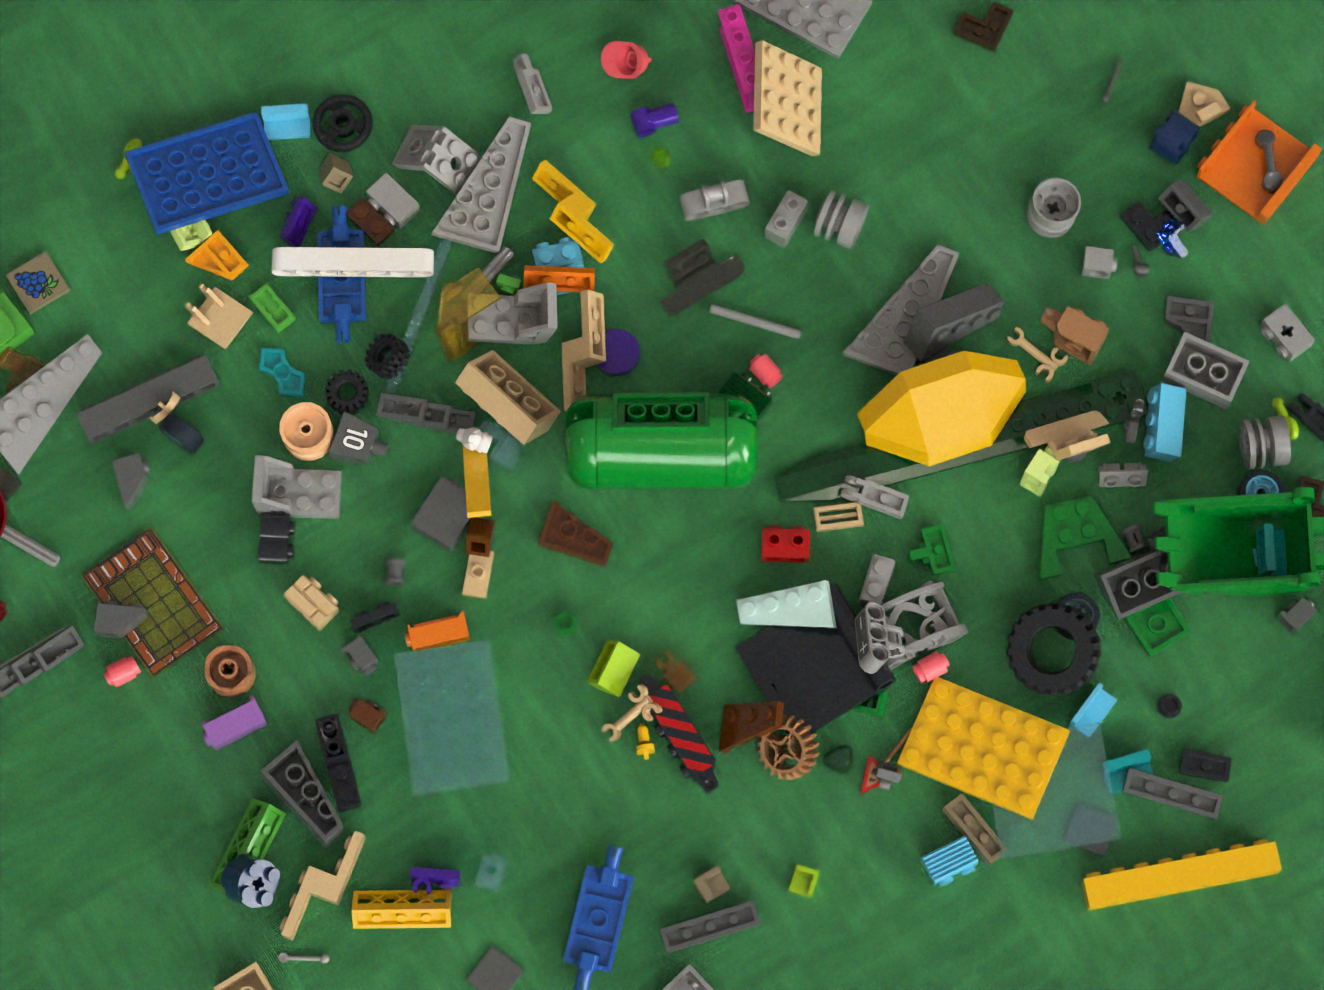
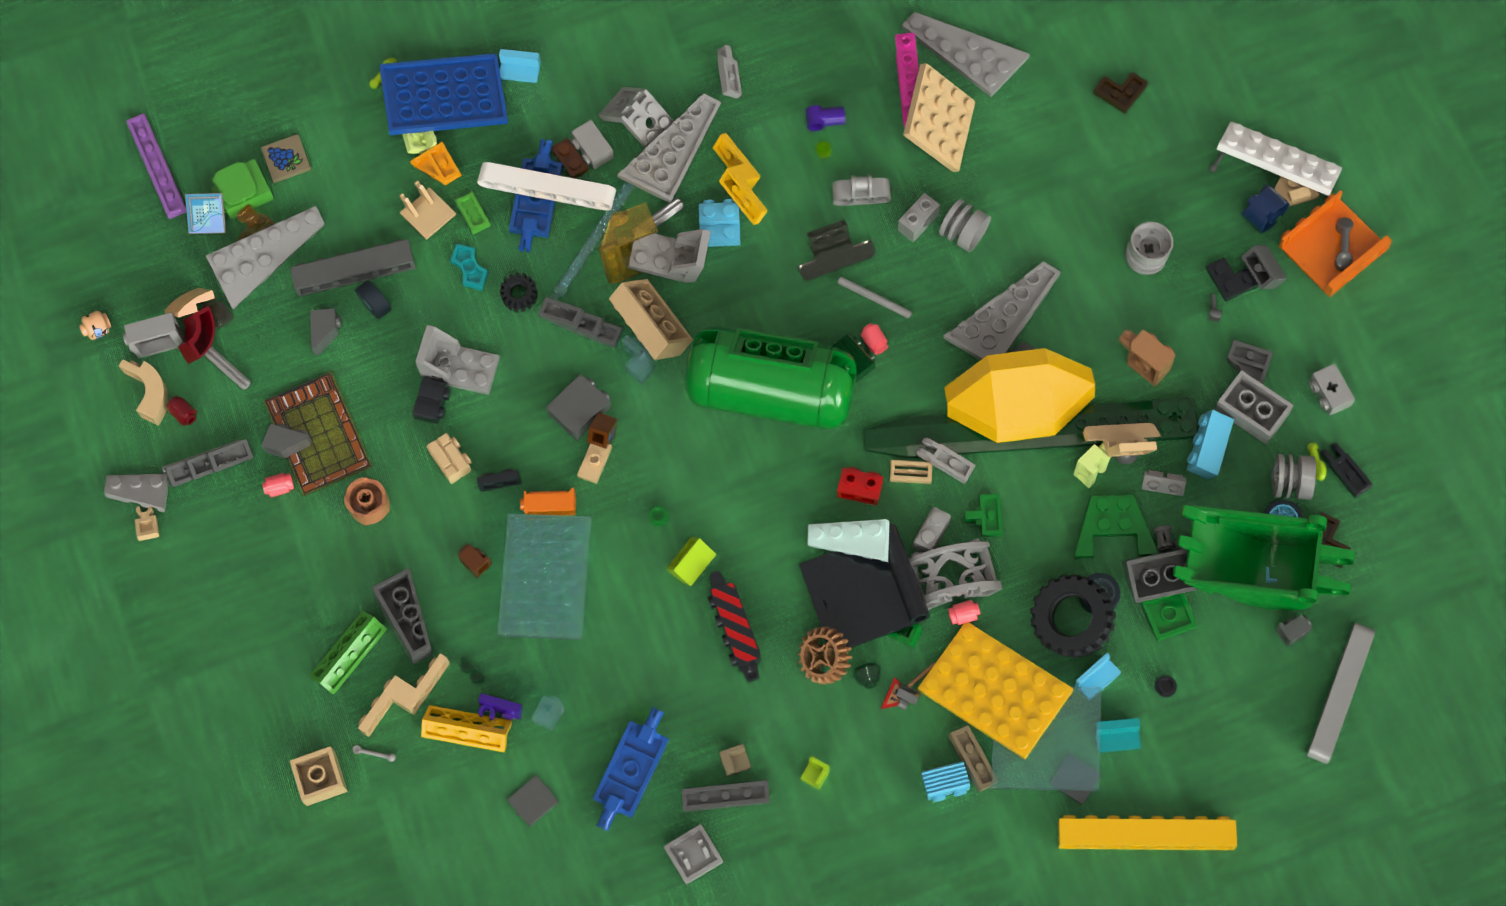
camera: 15 degrees right, 5 degrees down
tan piece [149,391,180,424] -> none
medium lavender brick [201,695,268,751] -> none
dark blue brick [221,854,280,908] -> none
dark purple plate [279,196,317,247] -> none
light nougat wheel [279,402,335,461] -> none
black wheel [313,94,373,152] -> none
black slope [315,713,362,813] -> none
dark tan panel [318,153,353,194] -> none
dark grey torso [329,412,389,465] -> none
dark grey brick [341,636,379,676] -> none
black tyre [364,333,410,379] -> none
dark grey bush [383,558,406,586] -> none
white animal [456,427,493,454] -> none
yellow tile [463,446,492,518] -> none
bright green plate [496,273,523,296] -> none
orange plate [524,265,595,293] -> none
reddish brown wing [538,500,613,568] -> none
tan bracket [562,289,606,412] -> none
dark purple tile [597,329,640,377] -> none
coral piece [601,41,652,79] -> none
tan bar [602,684,662,742] -> none
yellow piece [636,723,655,760] -> none
clear orange plate [656,650,697,695] -> none
reddish brown wing [719,701,784,754] -> none
light grey beam [855,602,905,674] -> none
dark grey wedge [904,283,1005,362] -> none
tan bar [1006,327,1068,383] -> none
light grey brick [1081,246,1117,279] -> none
clear smoke plate [1122,398,1144,444] -> none
dark grey plate [1122,768,1223,820] -> none
clear blue bracket [1156,219,1189,259] -> none
black plate [1179,749,1232,783] -> none
teal panel [1255,524,1287,576] -> none
none -> dark green piece [460,656,484,684]
none -> white plate [1217,122,1342,196]

